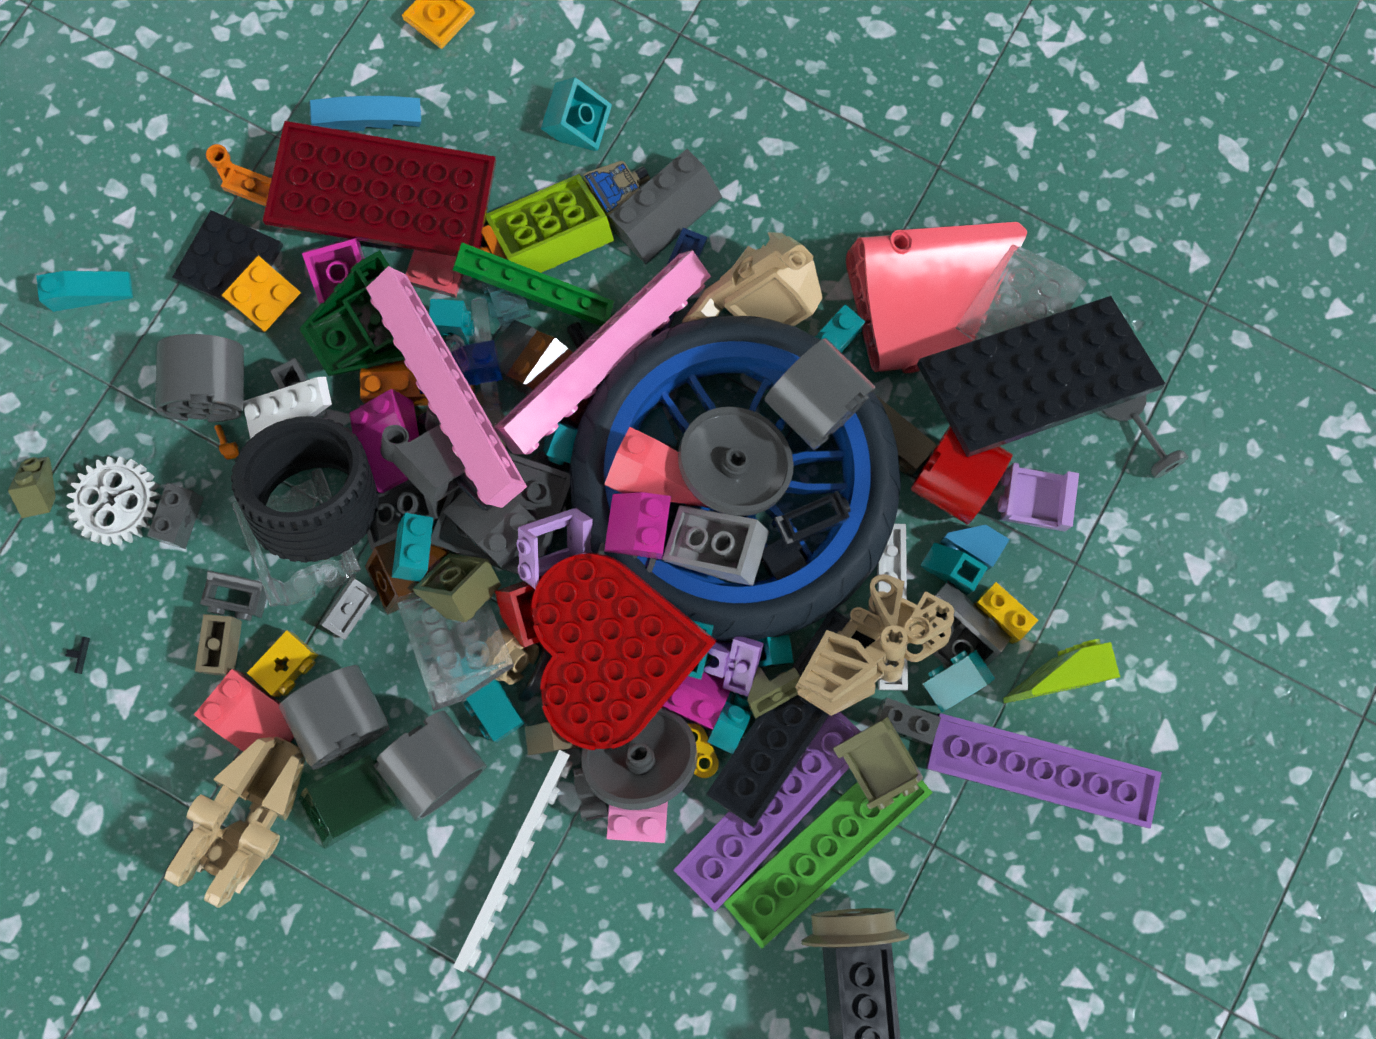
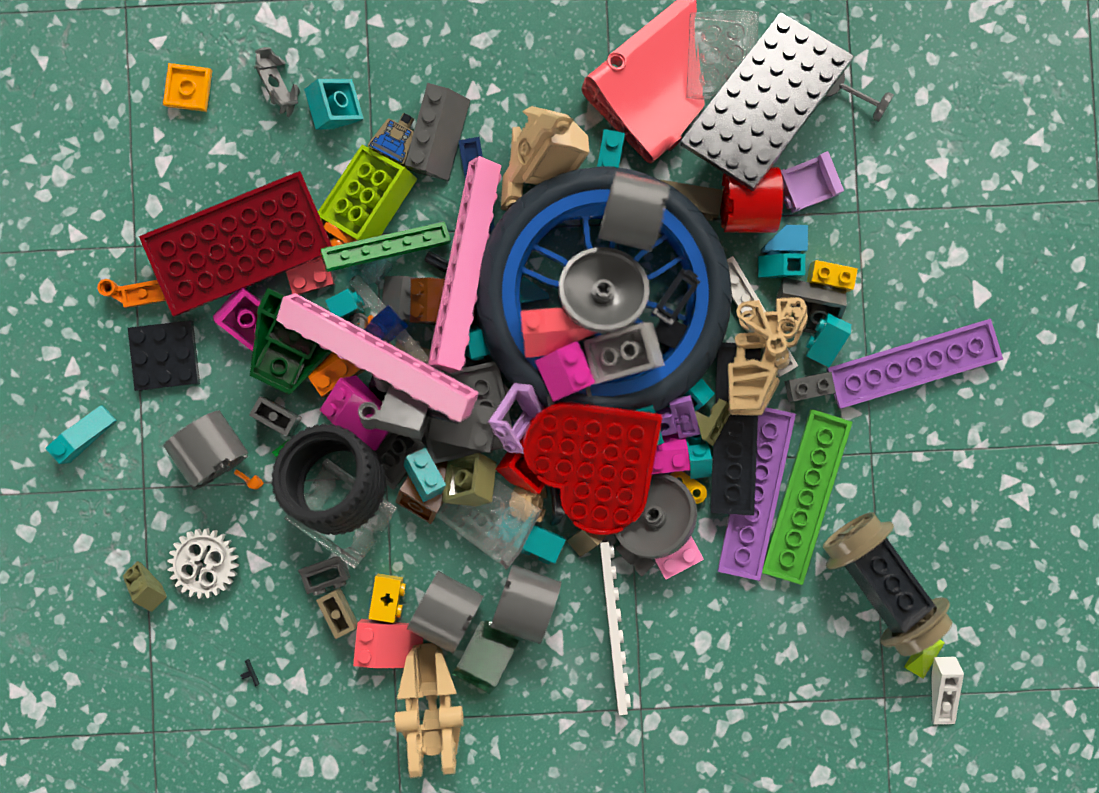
camera: 25 degrees left, 10 degrees up
dark grey brick [147,483,204,549] -> none
light orange plate [222,255,301,333] -> none
white wing [244,377,332,439] -> none
dark azure slope [310,96,421,132] -> none
light grey plate [319,577,377,640] -> none
olive panel [833,717,923,810] -> none
lime slope [1003,639,1120,704] -> none
none -> dark grey piece [254,47,300,117]

